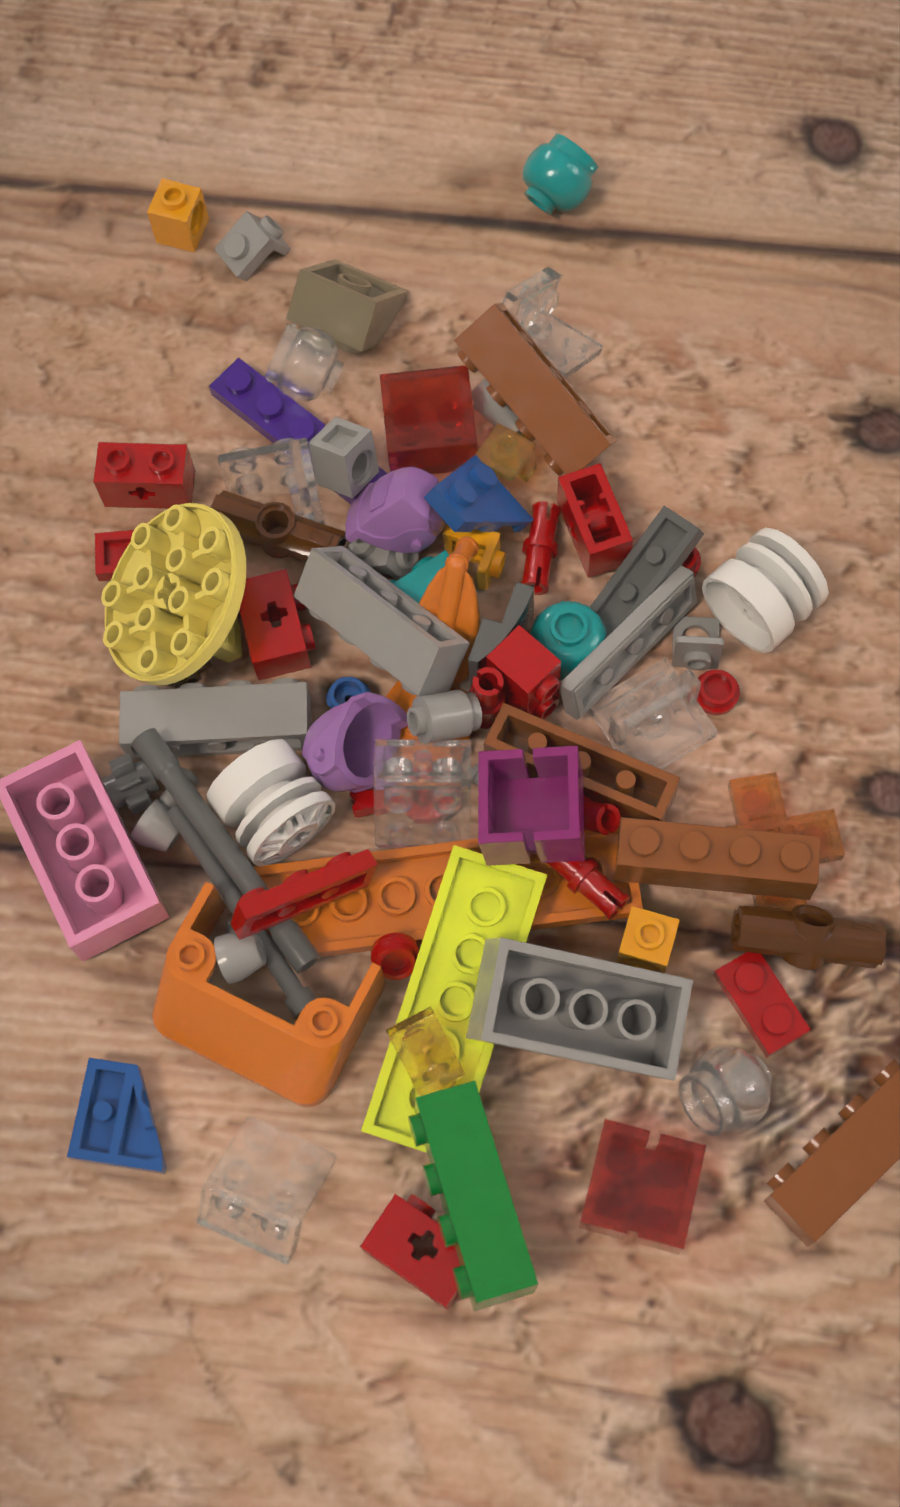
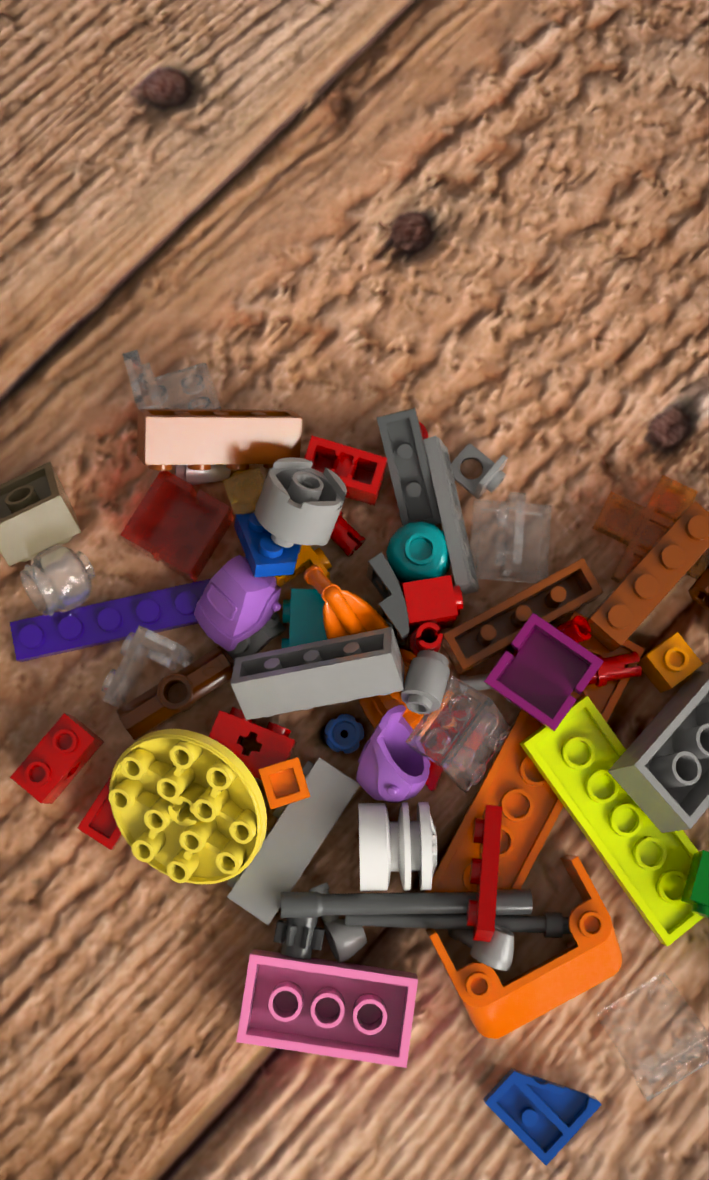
camera: 60 degrees left, 10 degrees up
light grey brick [308,417,379,498] -> none
red plate [371,933,419,980] -> none
clear yellow bracket [386,1006,465,1096] -> none
teal piece [522,133,598,215] -> none
red plate [693,669,740,715] -> none
white wheel [702,528,829,653] -> none
none -> light grey brick [254,457,347,548]
none -> orange plate [258,757,311,810]

